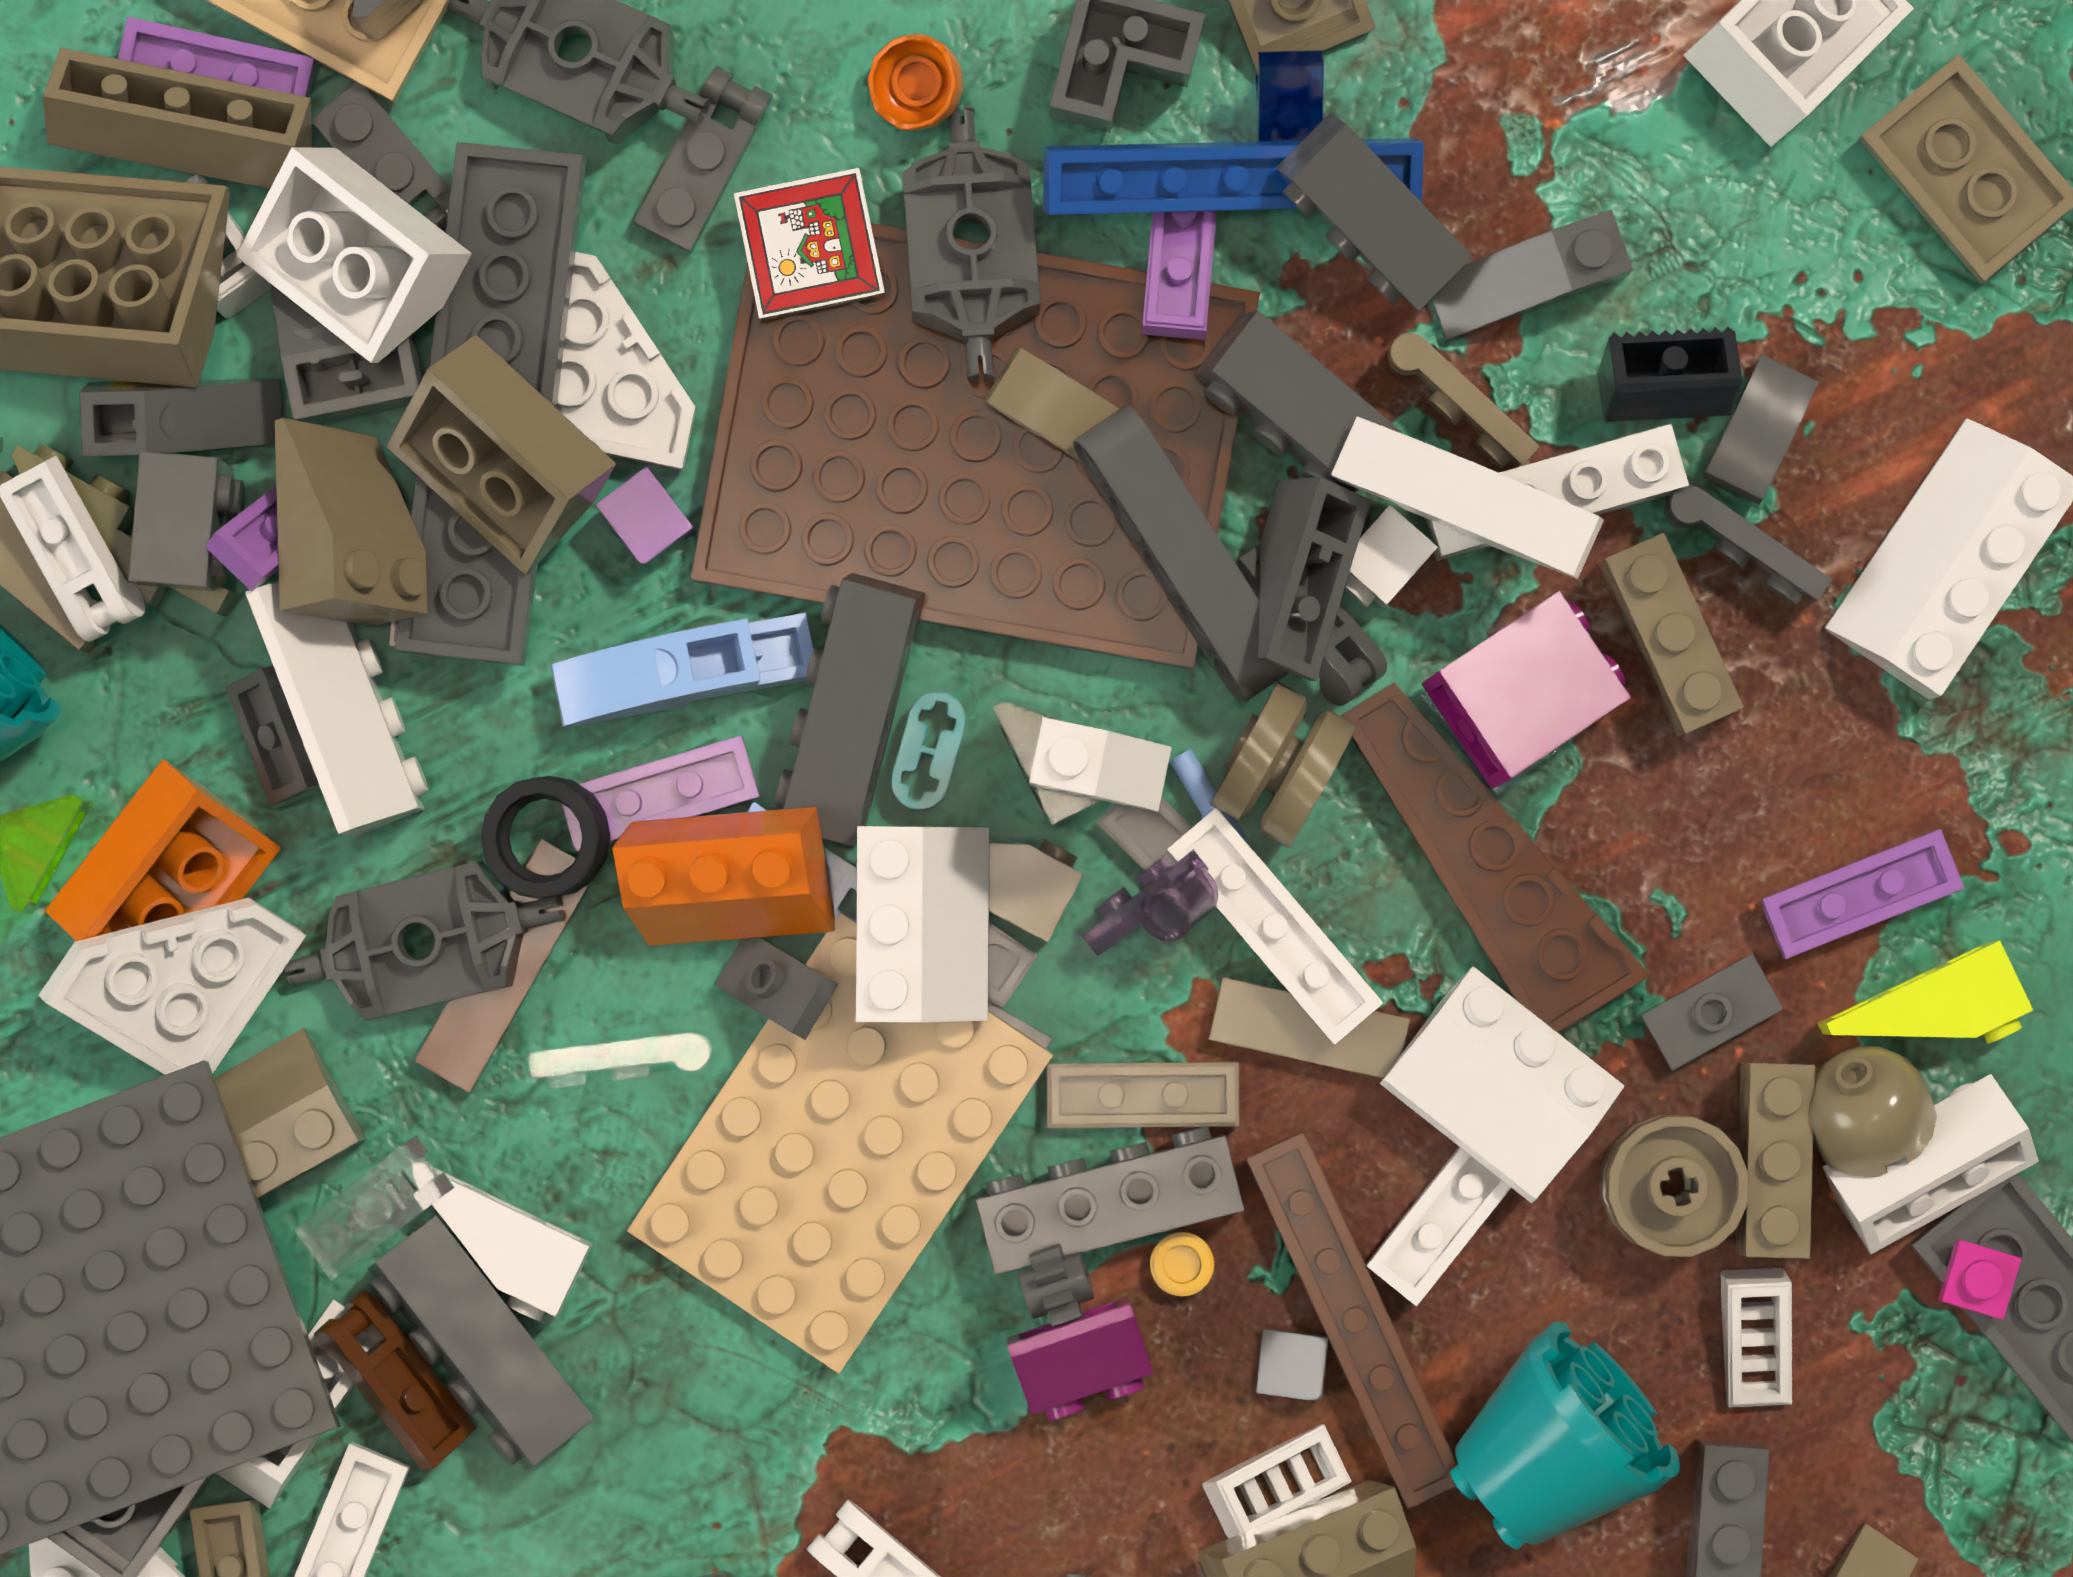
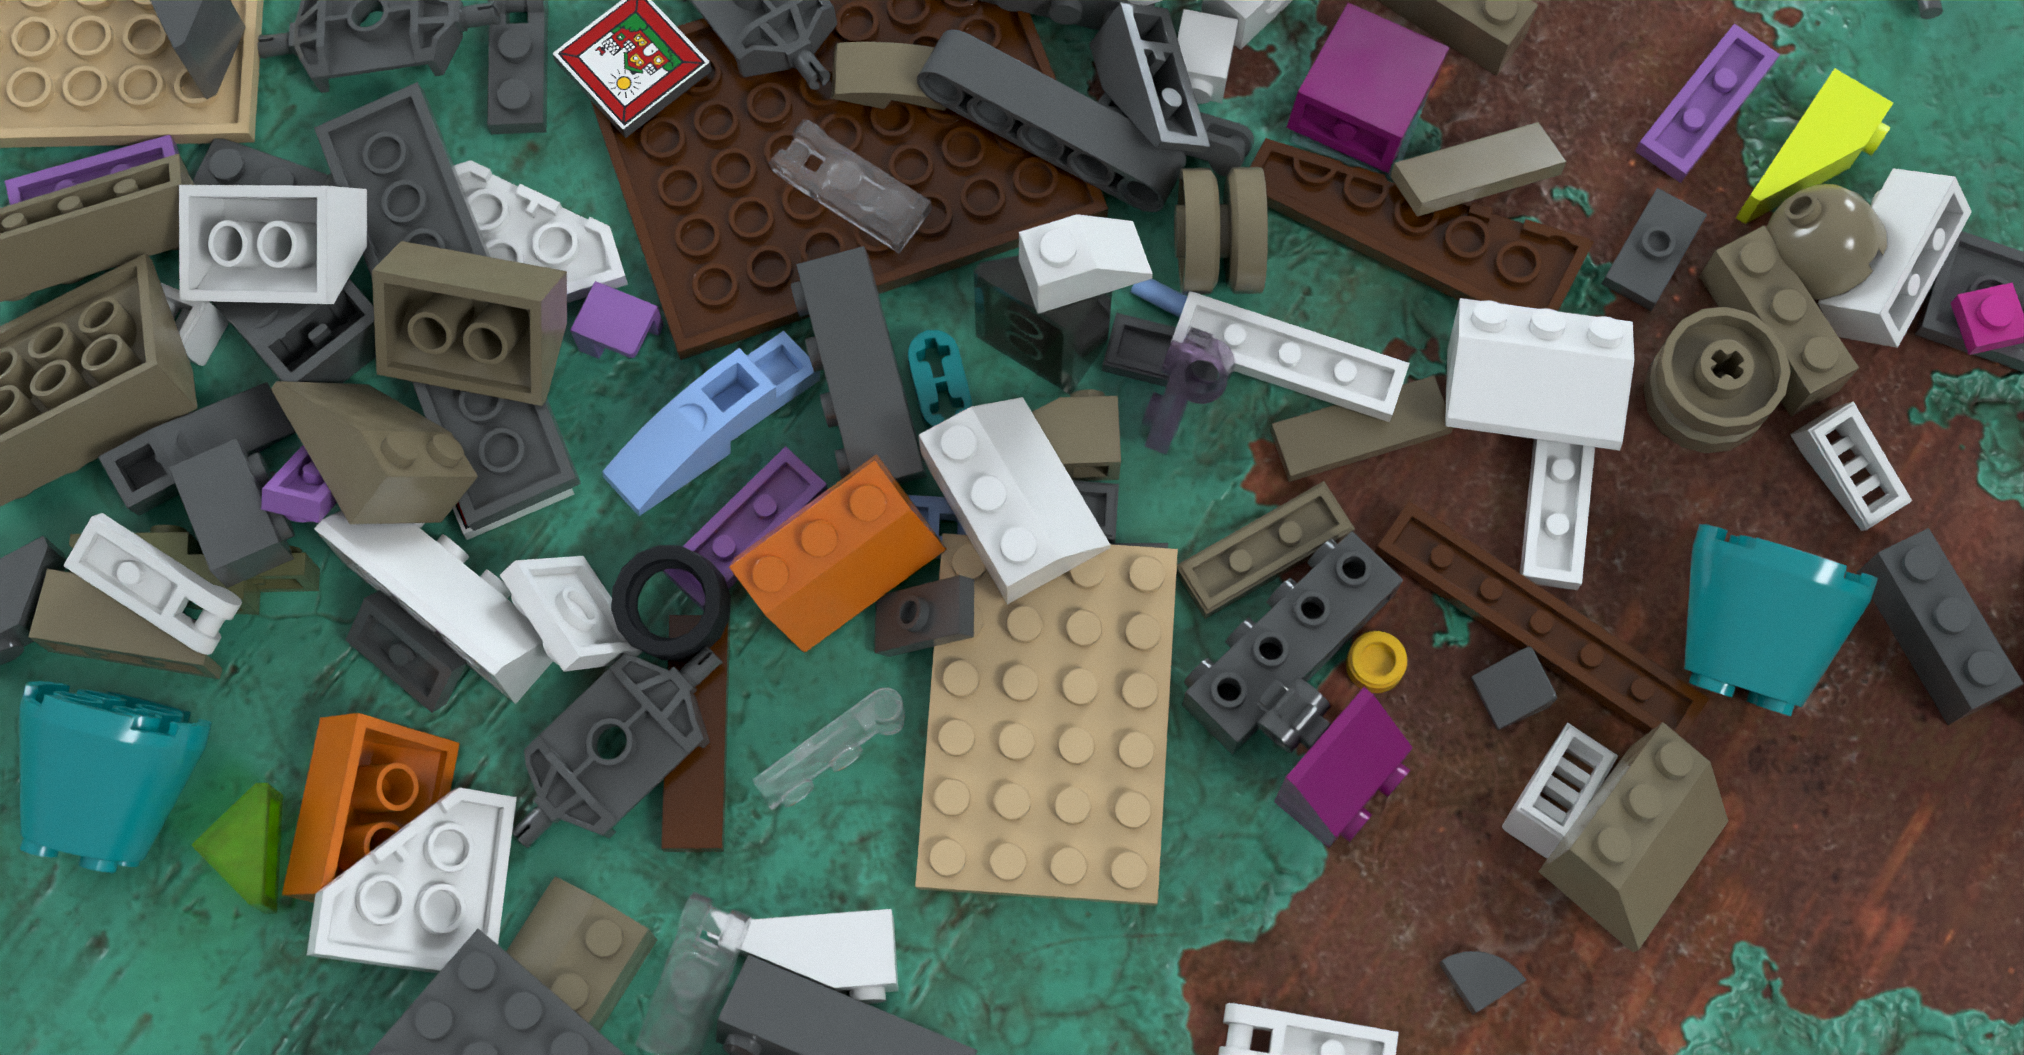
camera: 25 degrees left, 15 degrees down
none -> white plate [500,556,643,672]
none -> clear plate [769,119,932,253]
none -> dark tan tile [1390,122,1567,217]

